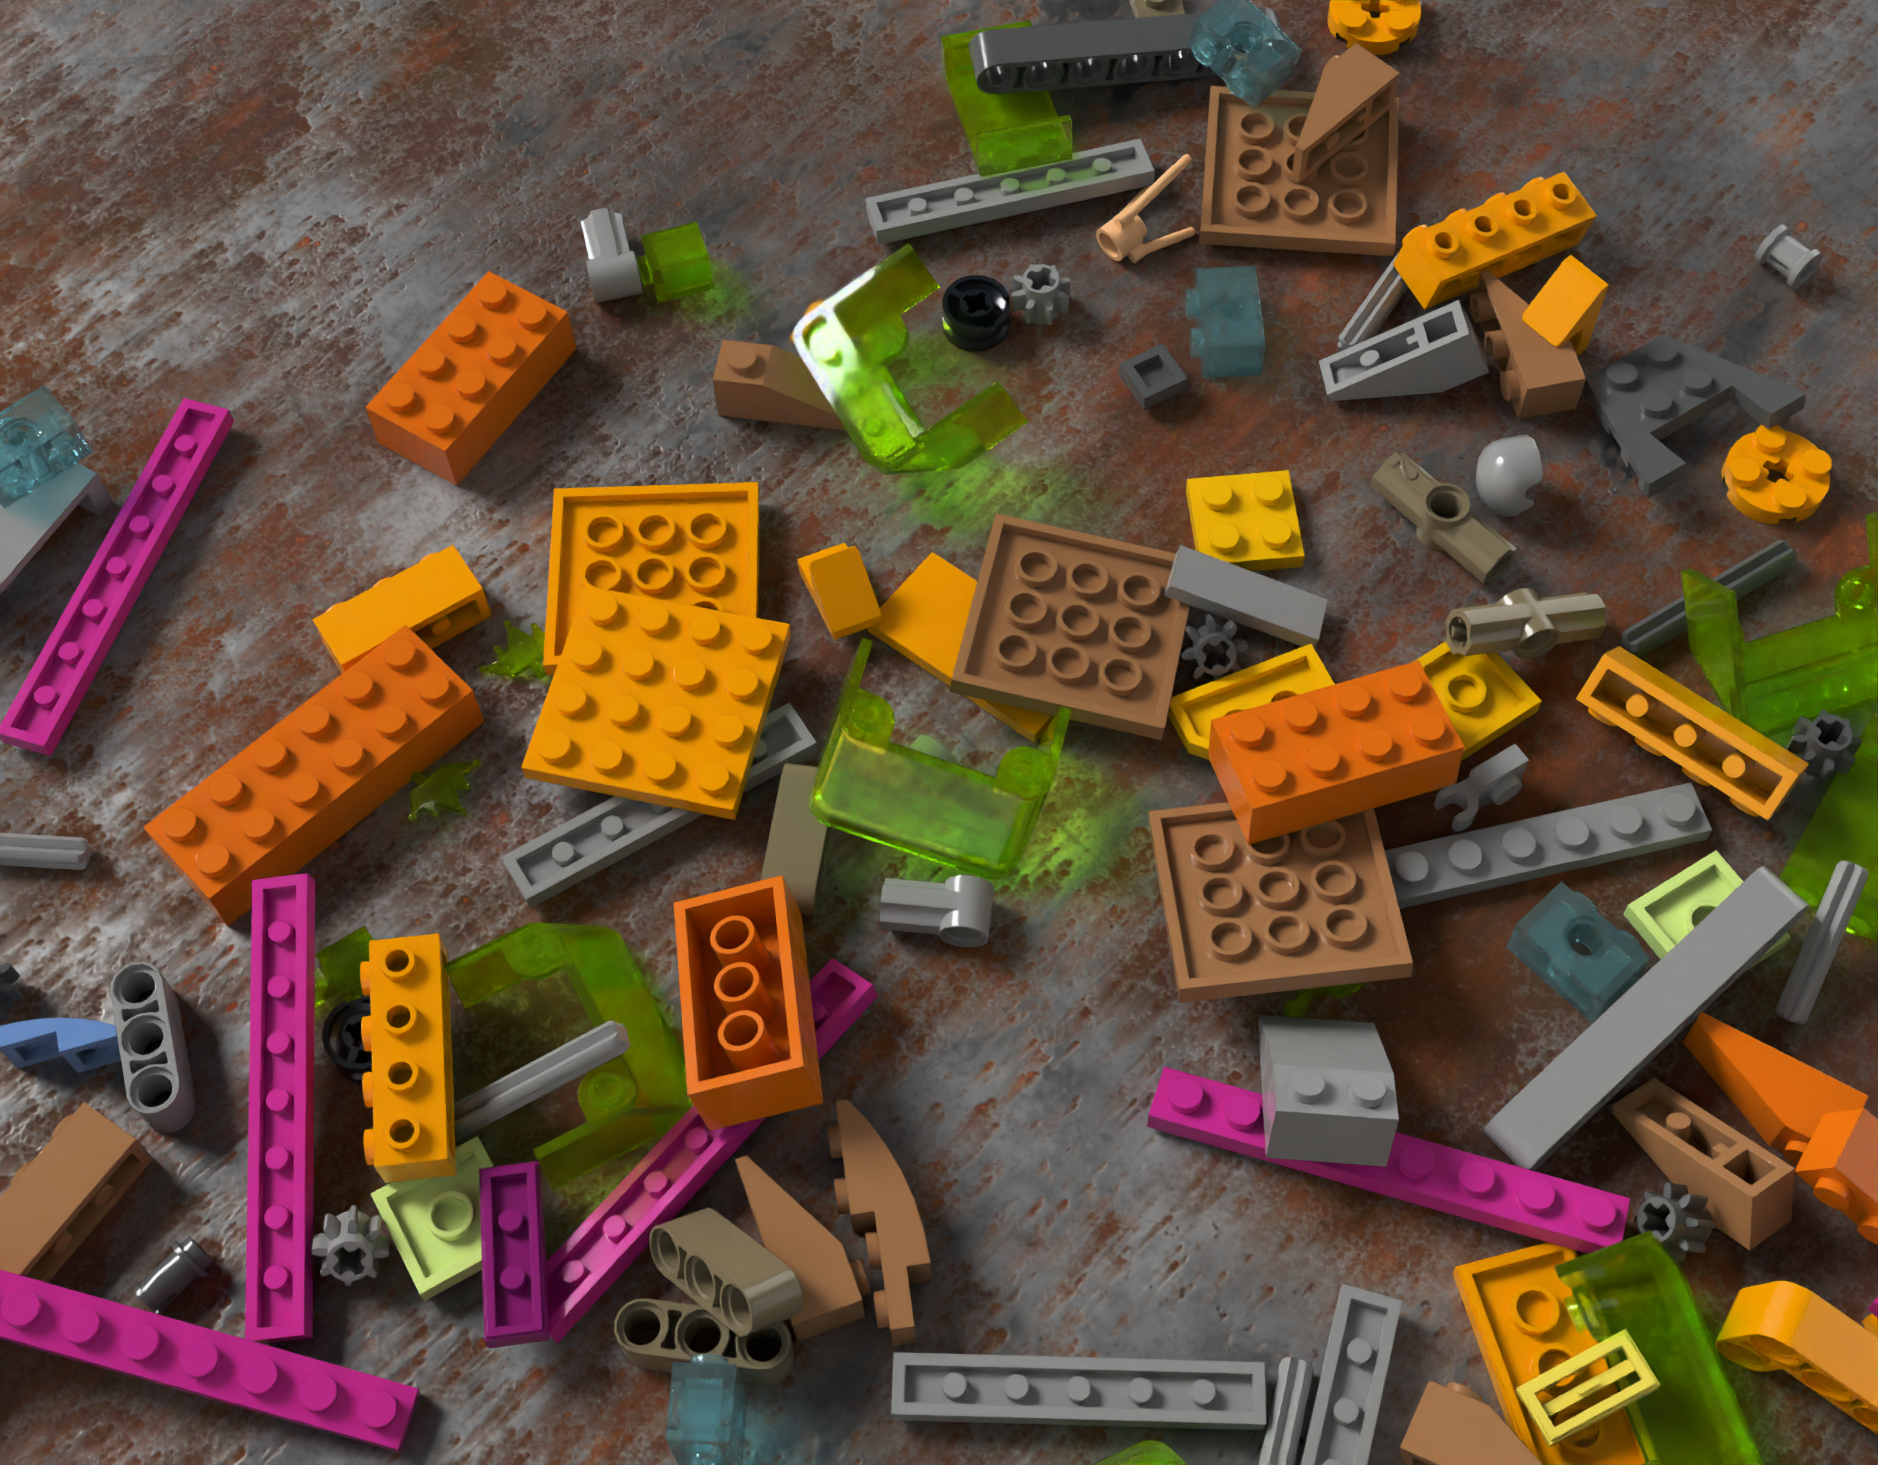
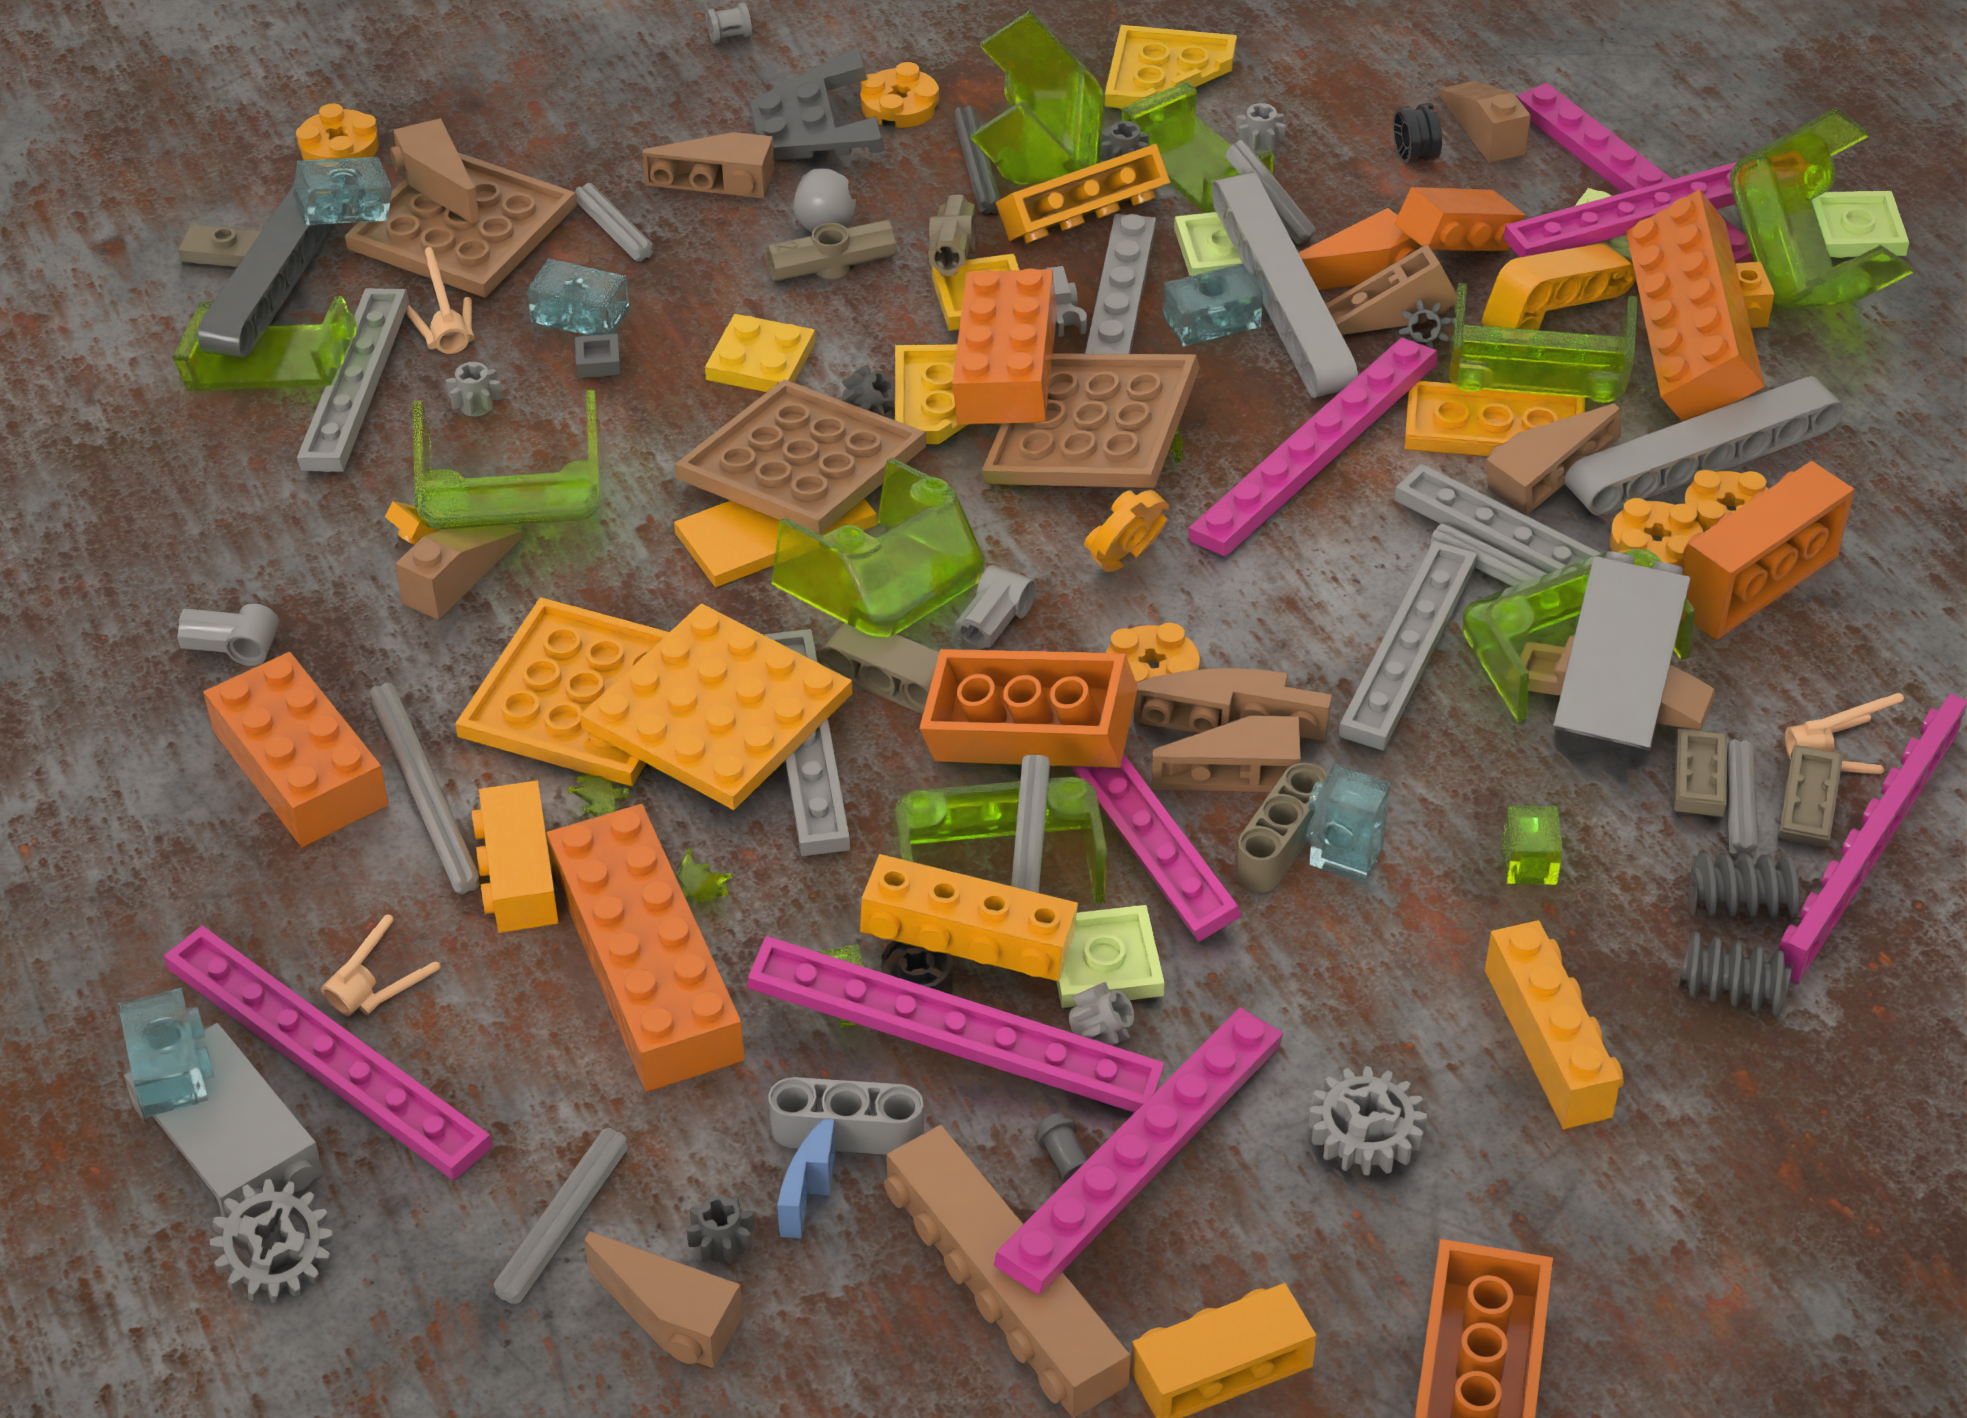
camera: 70 degrees left, 15 degrees down
magenta tile [479,1161,550,1349] -> none
clear neon green brick [636,221,714,303] -> none
dark tan beam [649,1208,803,1336] -> none
light orange slope [797,543,883,640] -> none
black wheel [942,275,1011,352] -> none
light grey tile [1164,545,1328,647] -> none
light grey slope [1258,1015,1399,1167] -> none
light grey slope [1319,300,1489,401] -> none
light orange brick [1393,171,1597,310] -> none
light yellow tile [1516,1329,1660,1448] -> none
light orange slope [1522,255,1609,356] -> none
none -> light nougat plant [321,914,441,1017]
none -> light grey axle [370,682,480,895]
none -> light orange plate [1084,490,1170,572]
none -> light orange plate [1106,622,1200,683]

